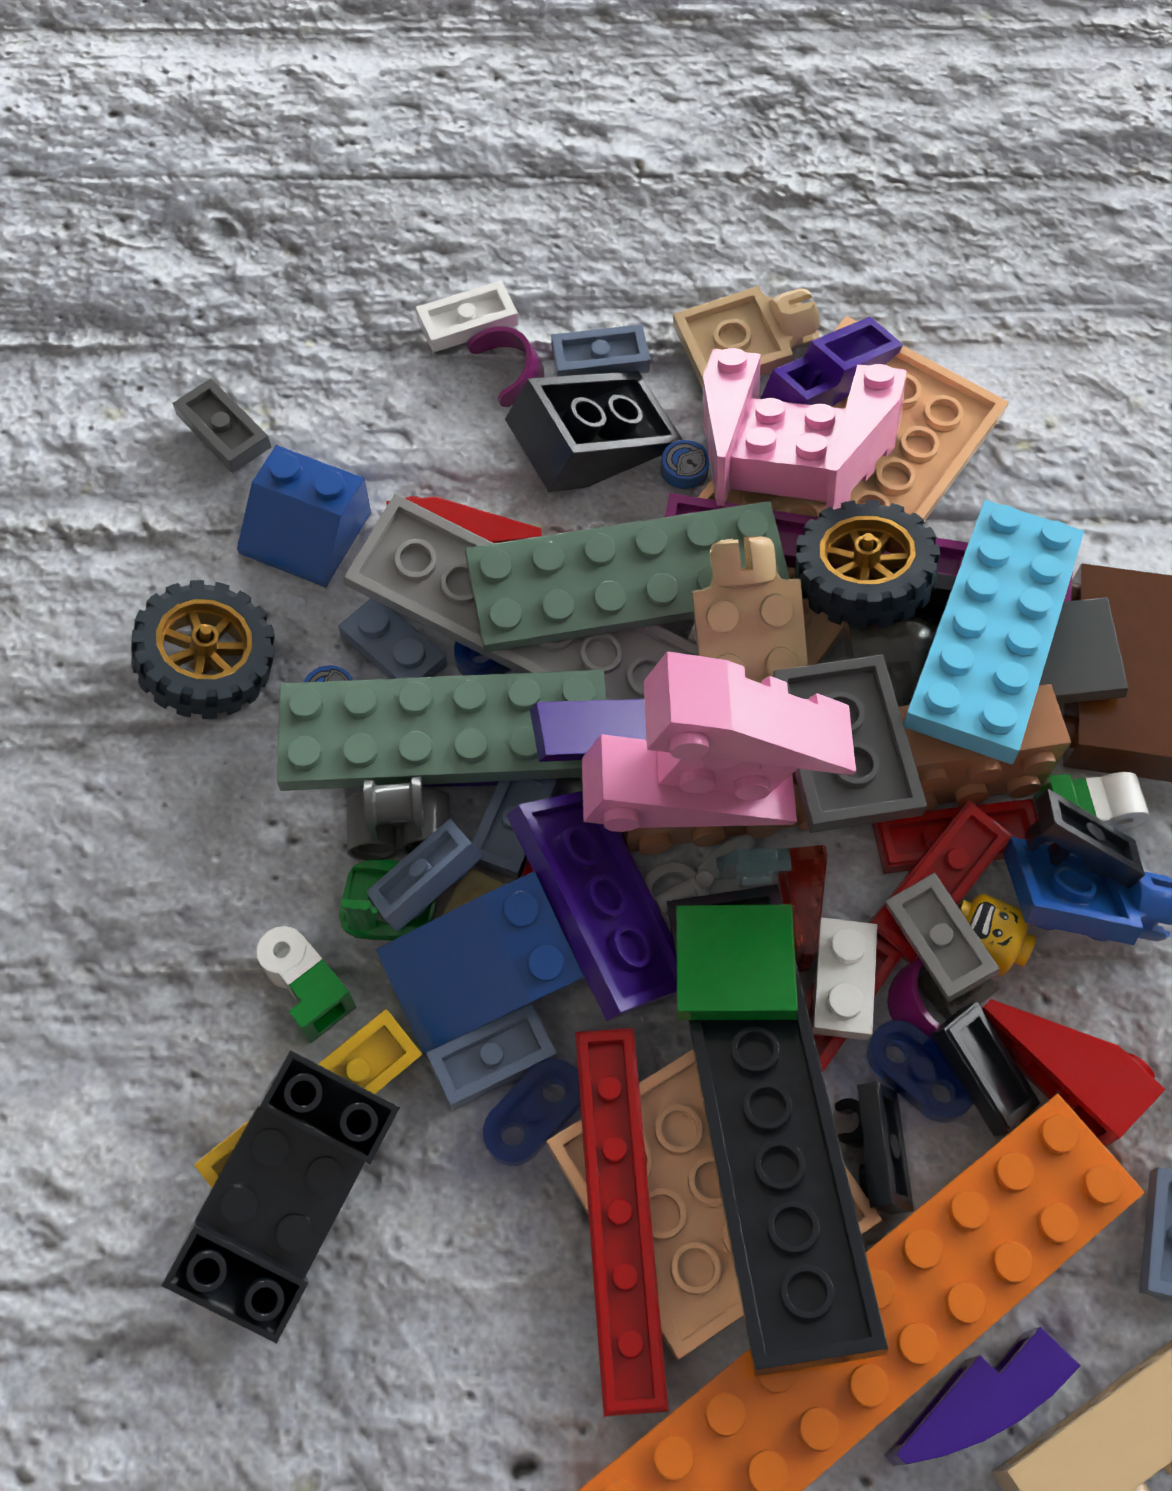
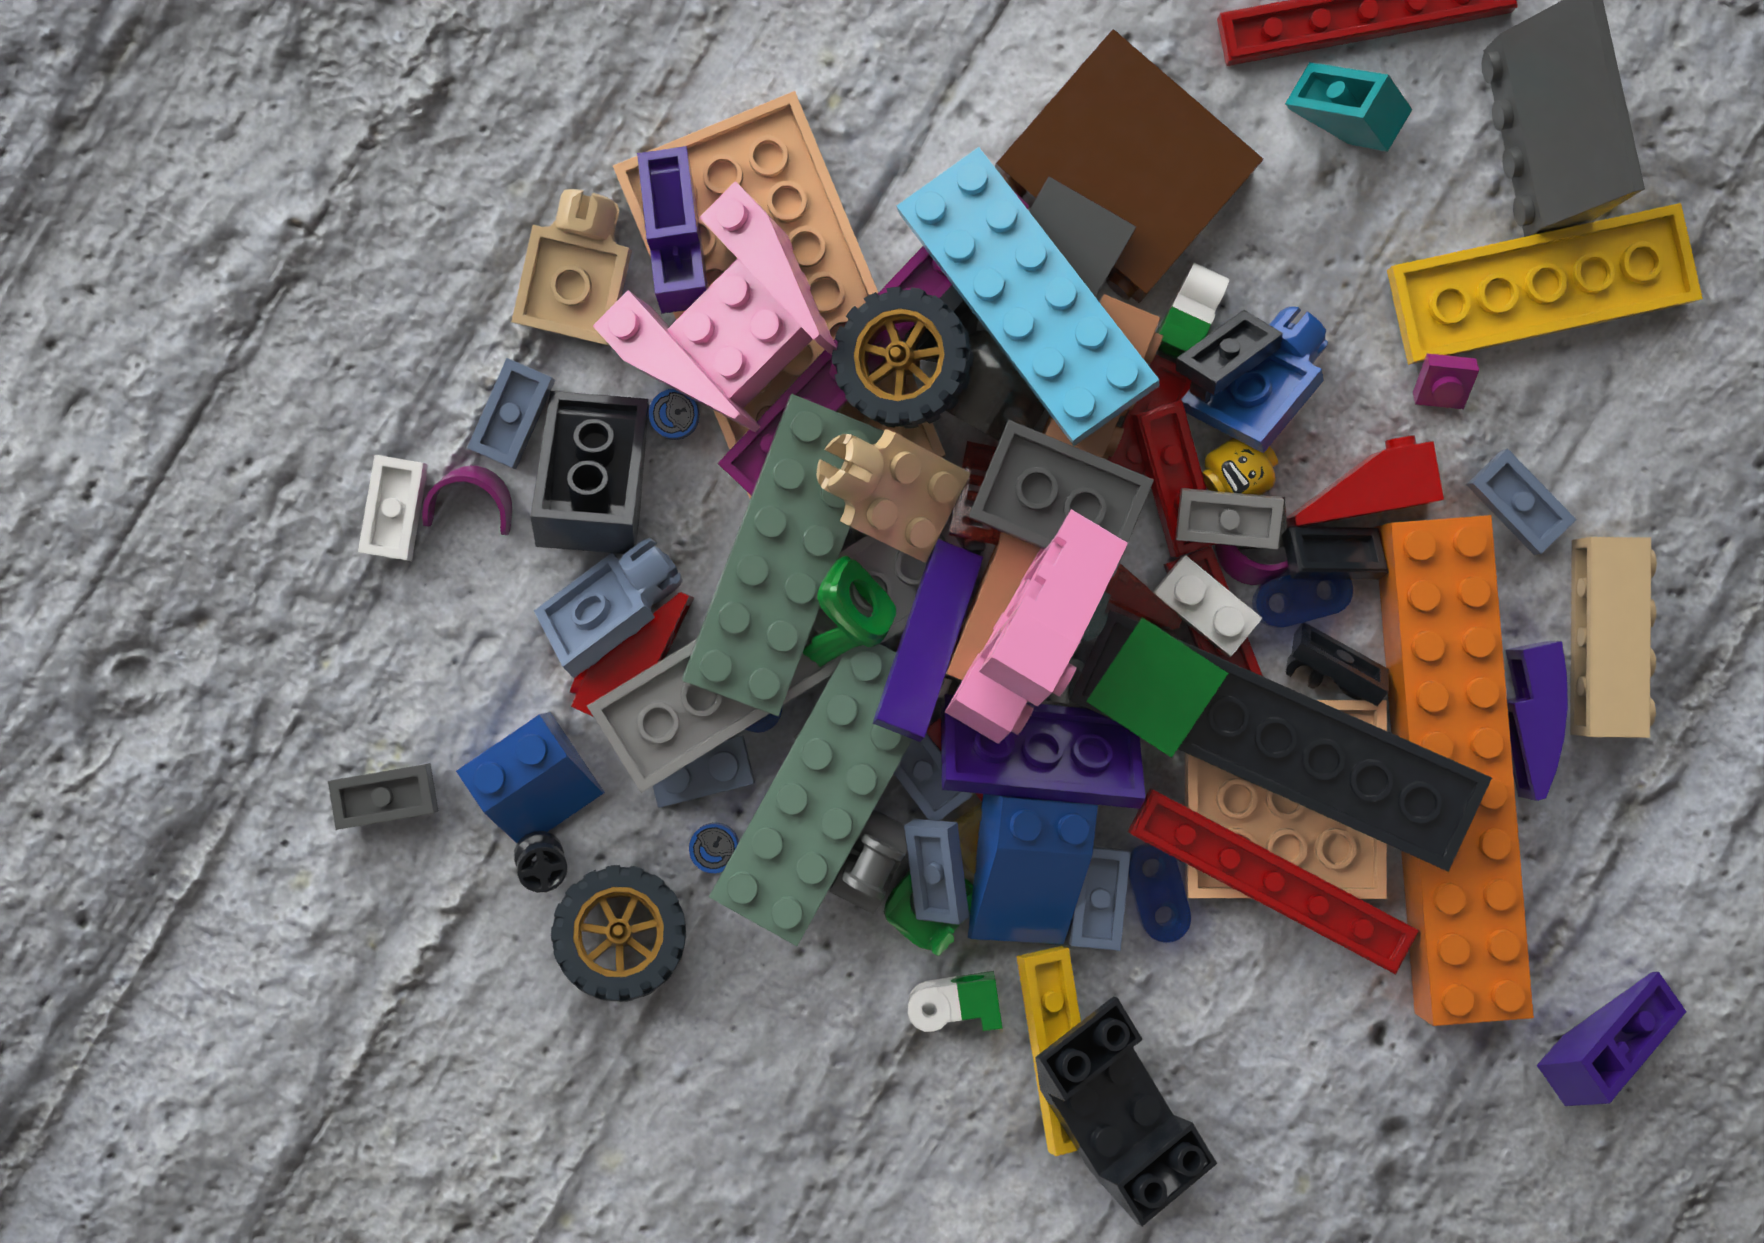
camera: 60 degrees left, 25 degrees up
none -> black wheel [514,831,567,893]
none -> sand blue plate [534,538,683,678]
none -> green piece [803,555,896,667]

